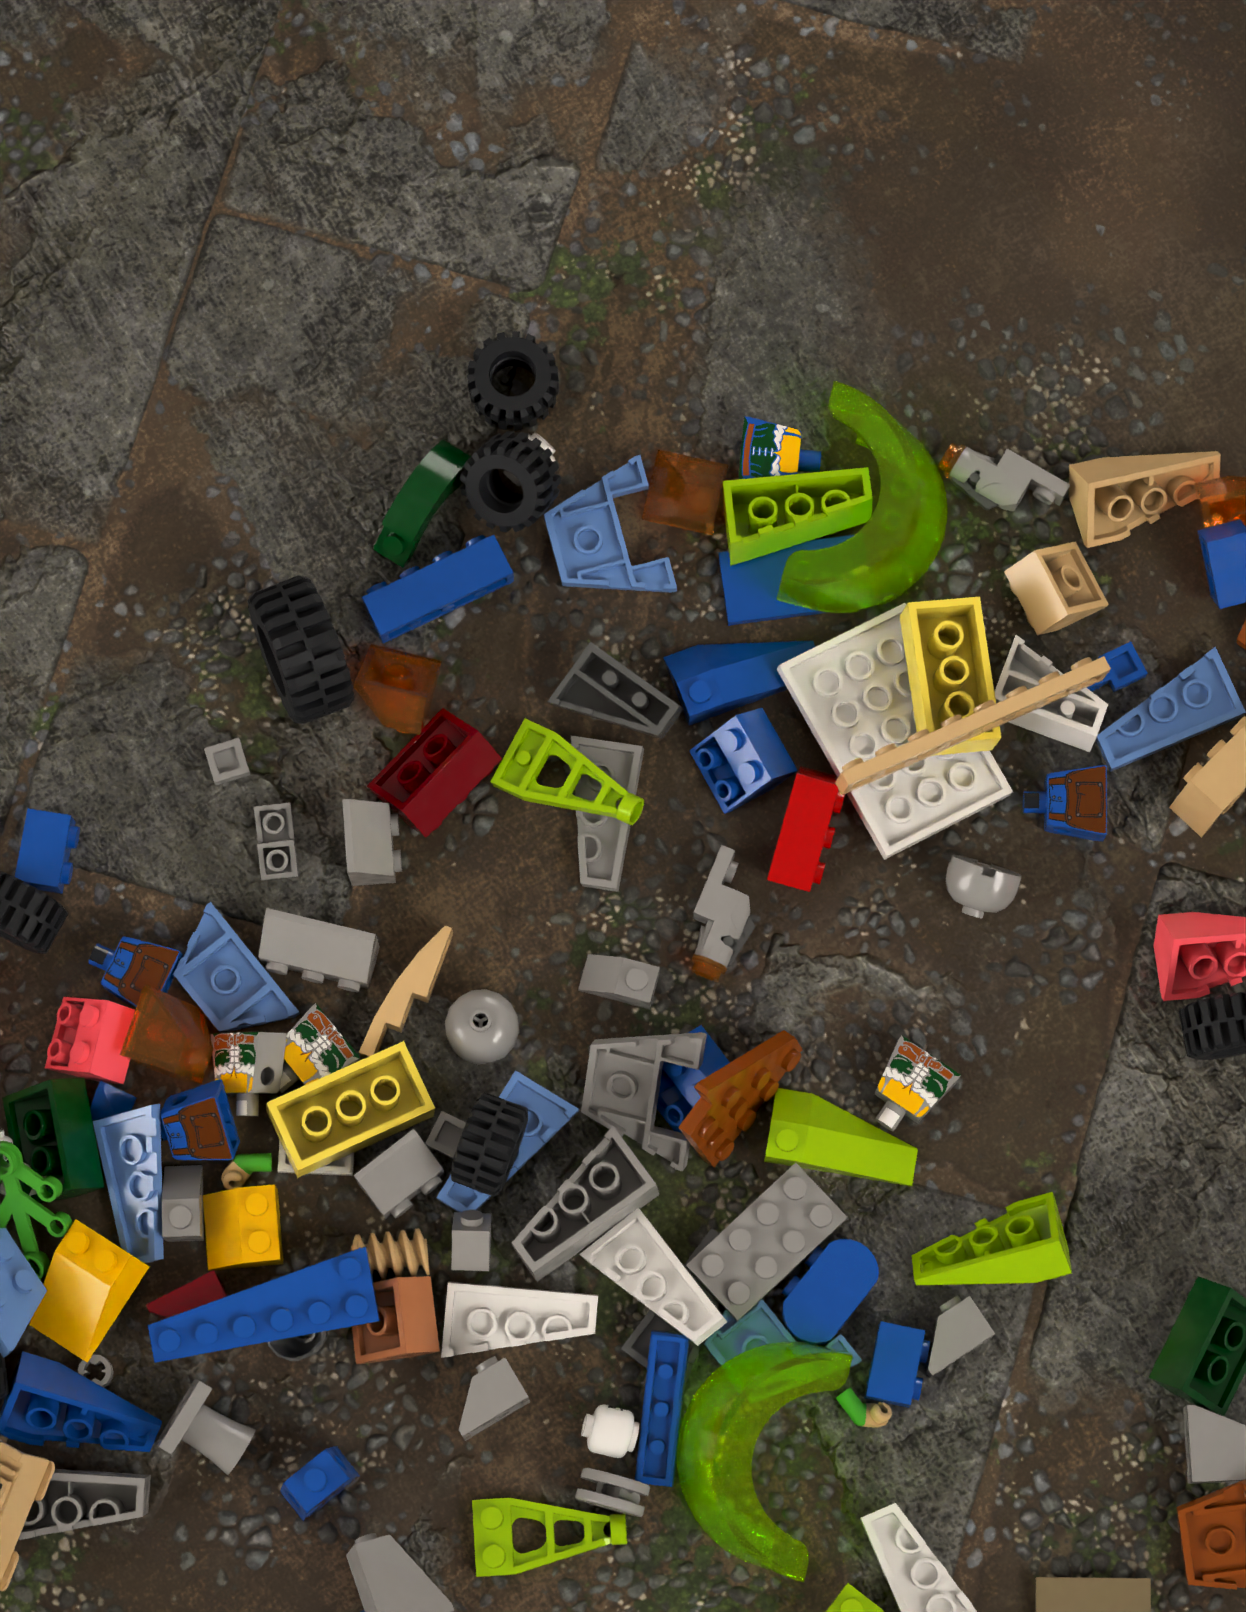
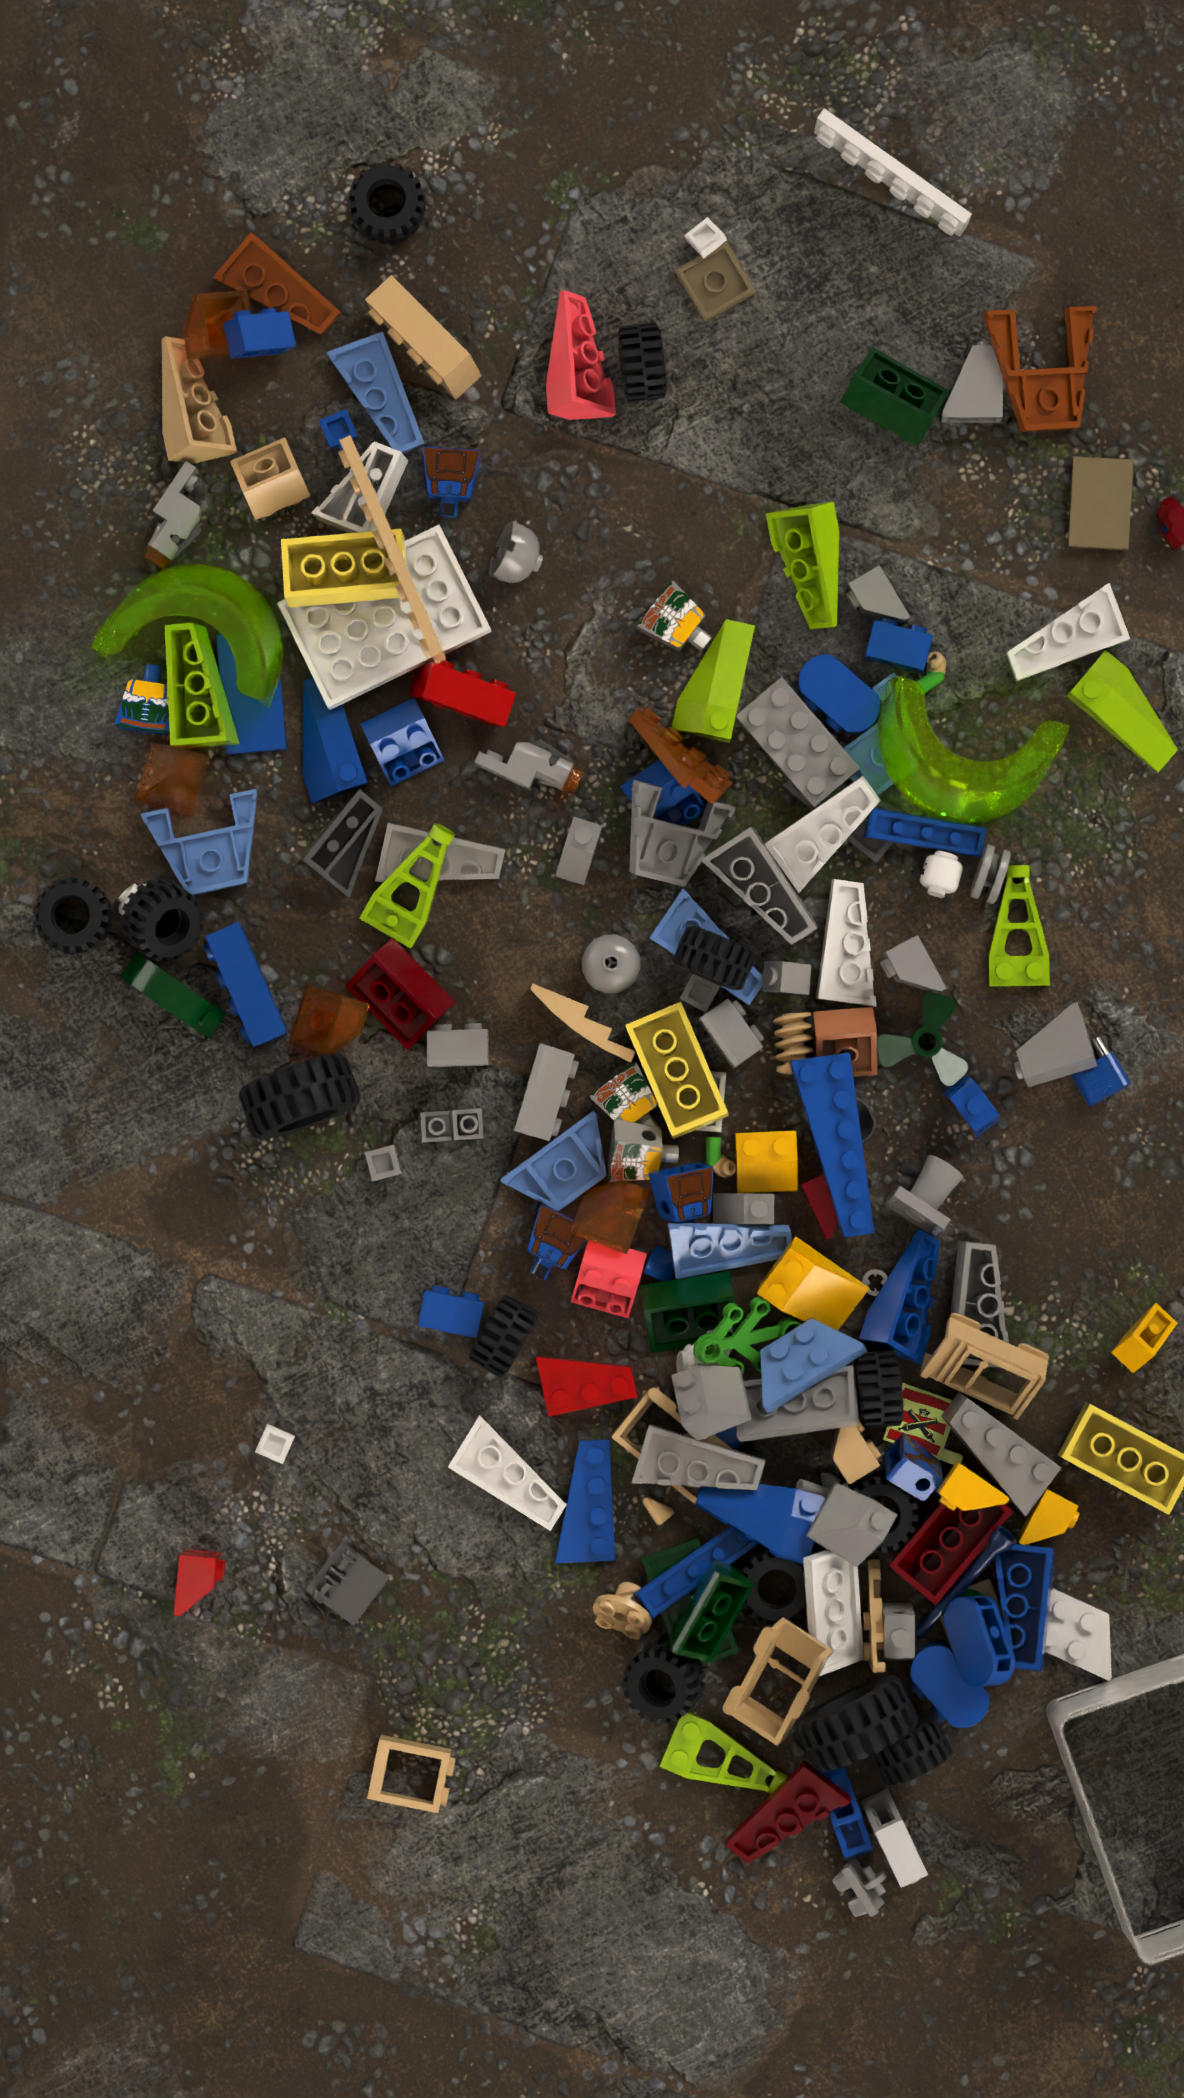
camera: 85 degrees left, 10 degrees up
none -> dark green piece [877,992,968,1086]

